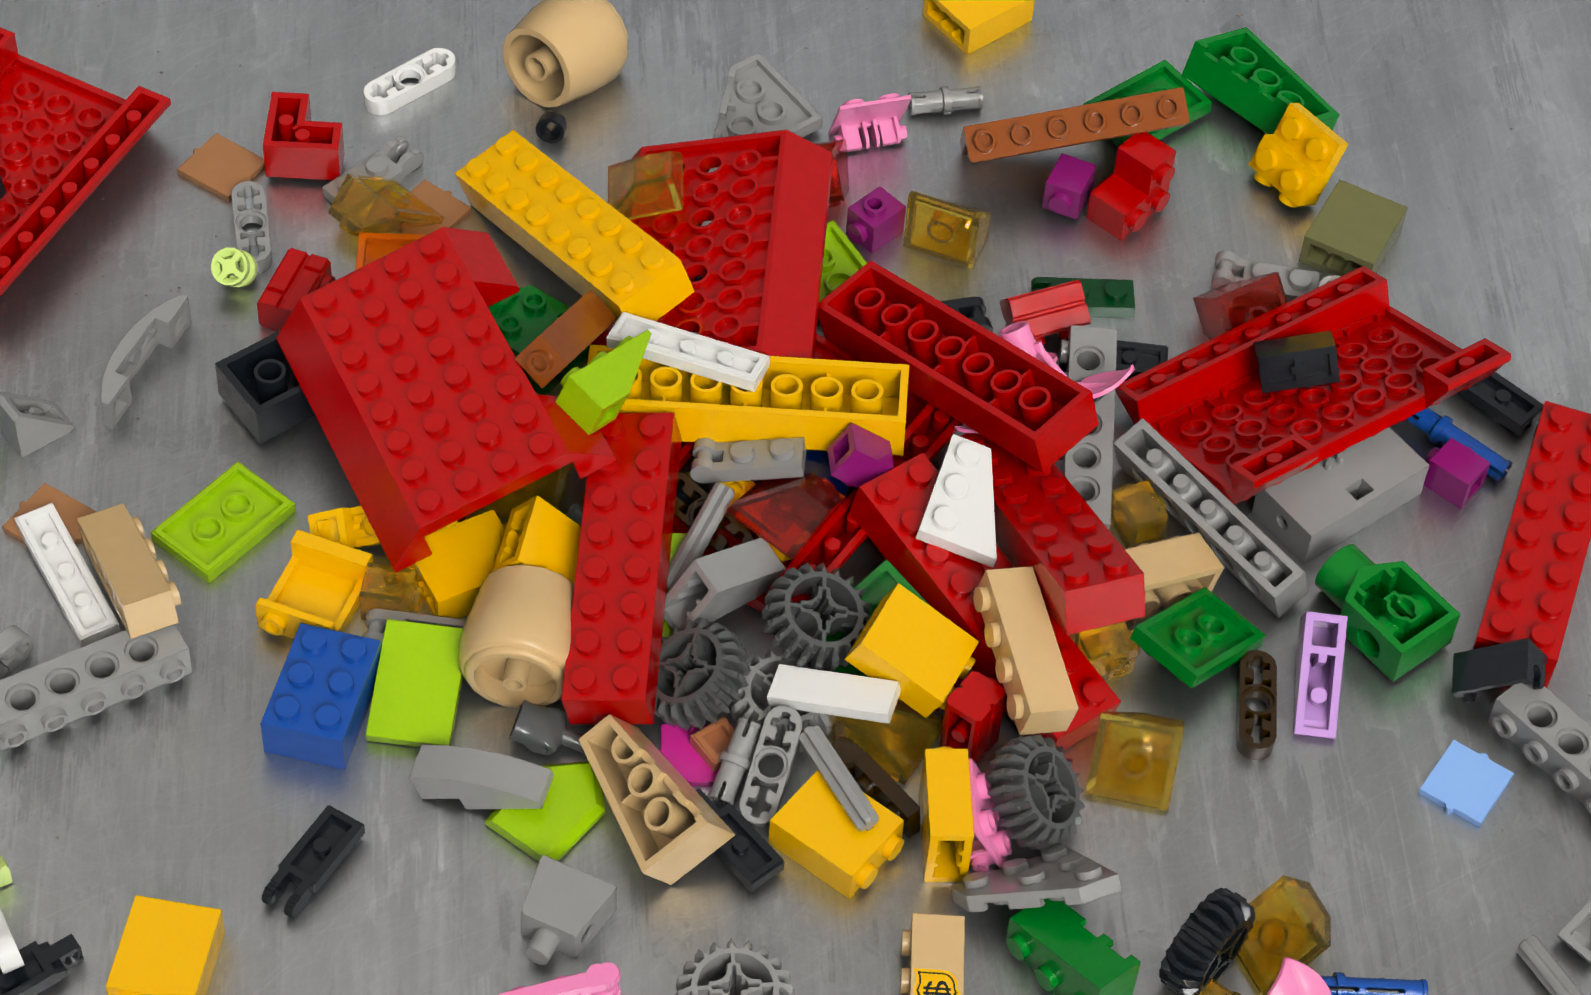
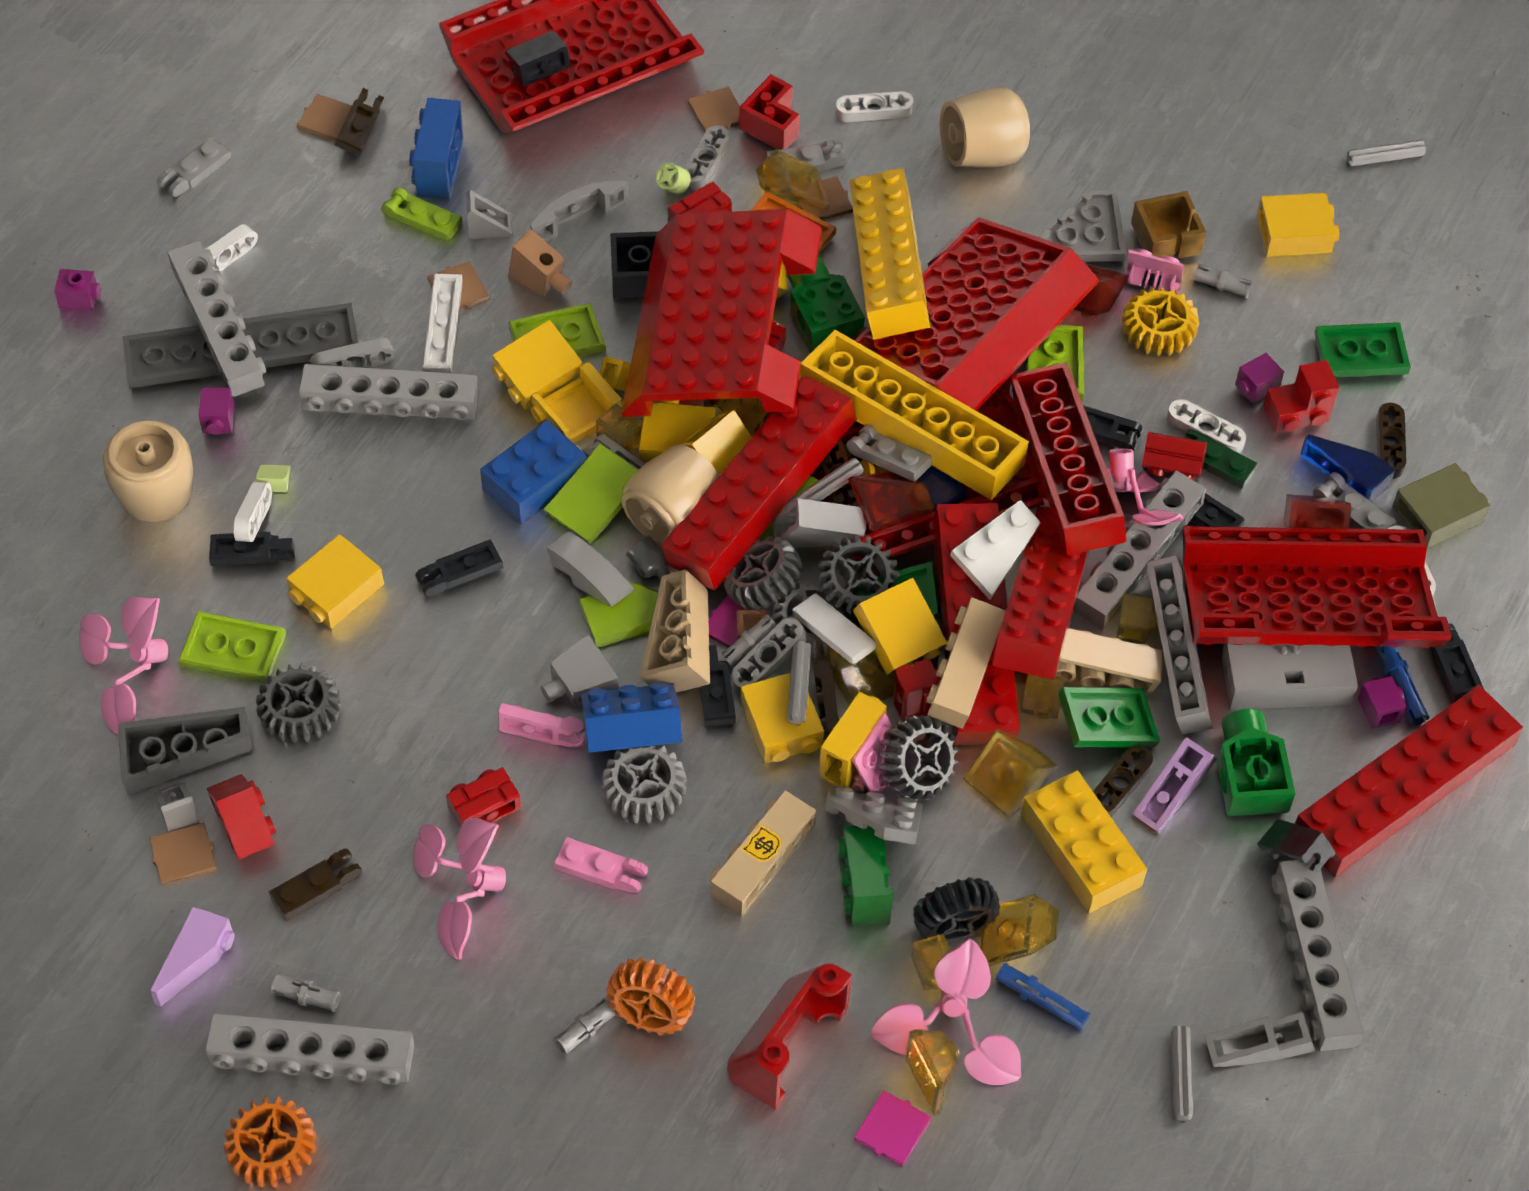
camera: 35 degrees right, 5 degrees up
tan brick [77,503,181,639] -> none
dark orange slope [514,289,617,388] -> none
black hinge [536,111,567,143] -> none
lime slope [555,329,652,435] -> none
white tile [606,312,770,392] -> none
clear yellow slope [607,151,683,220] -> none
magenta brick [827,422,894,489] -> none
magenta brick [846,186,906,254] -> none
clear yellow slope [903,190,992,269] -> none
dark orange bracket [960,87,1190,164] -> none
green wedge [1182,27,1340,134] -> none
yellow plate [1248,103,1348,208] -> none
black hinge [1253,331,1340,393] -> none
light blue piece [1418,740,1514,827] -> none
none -> yellow brick [491,320,583,410]
none -> medium nougat torso [508,229,573,296]
none -> blue brick [581,681,682,753]
none -> yellow brick [1021,770,1147,914]
none -> yellow gear [1122,286,1199,357]
none -> pearl gold piece [1131,191,1206,259]
none -> white beam [1167,399,1246,453]
none -> clear blue slope [1300,434,1395,502]
none -> dark brown beam [1376,403,1407,479]

